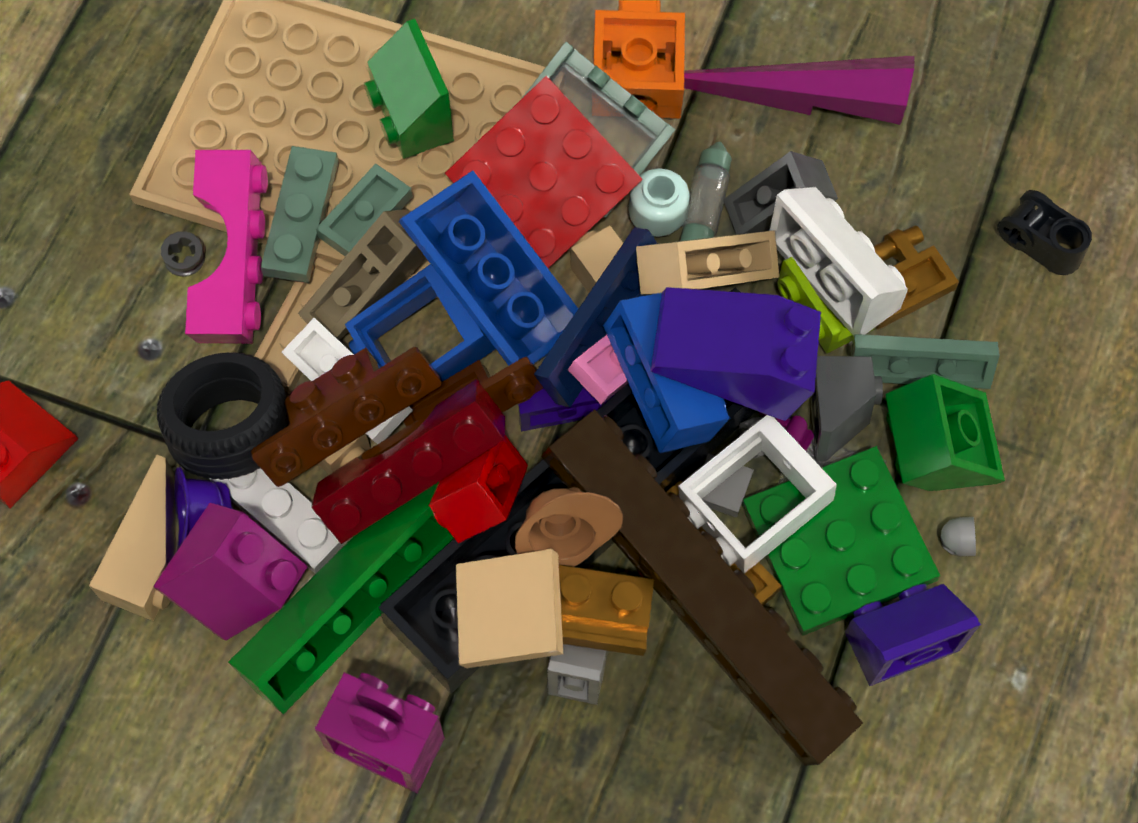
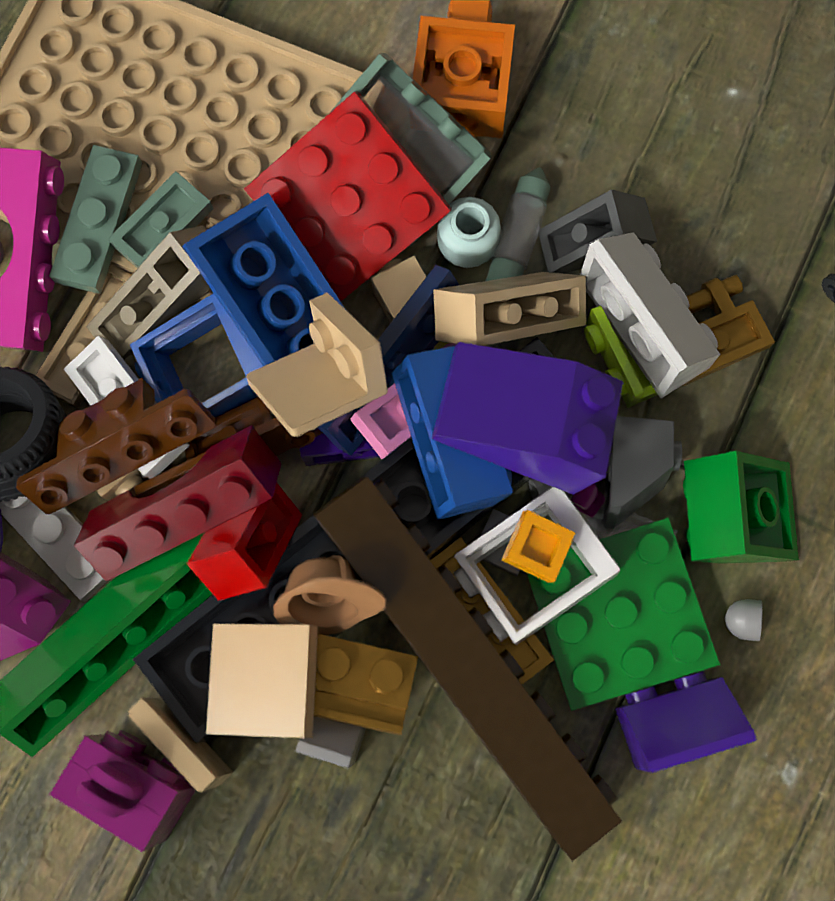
camera: 10 degrees right, 10 degrees up
green slope [364,19,454,159] -> none
magenta wedge [684,56,915,125] -> none
sand green plate [850,334,1000,389] -> none
none -> tan tile [128,698,234,792]
none -> tan bracket [247,293,388,436]
none -> light orange plate [501,510,575,583]

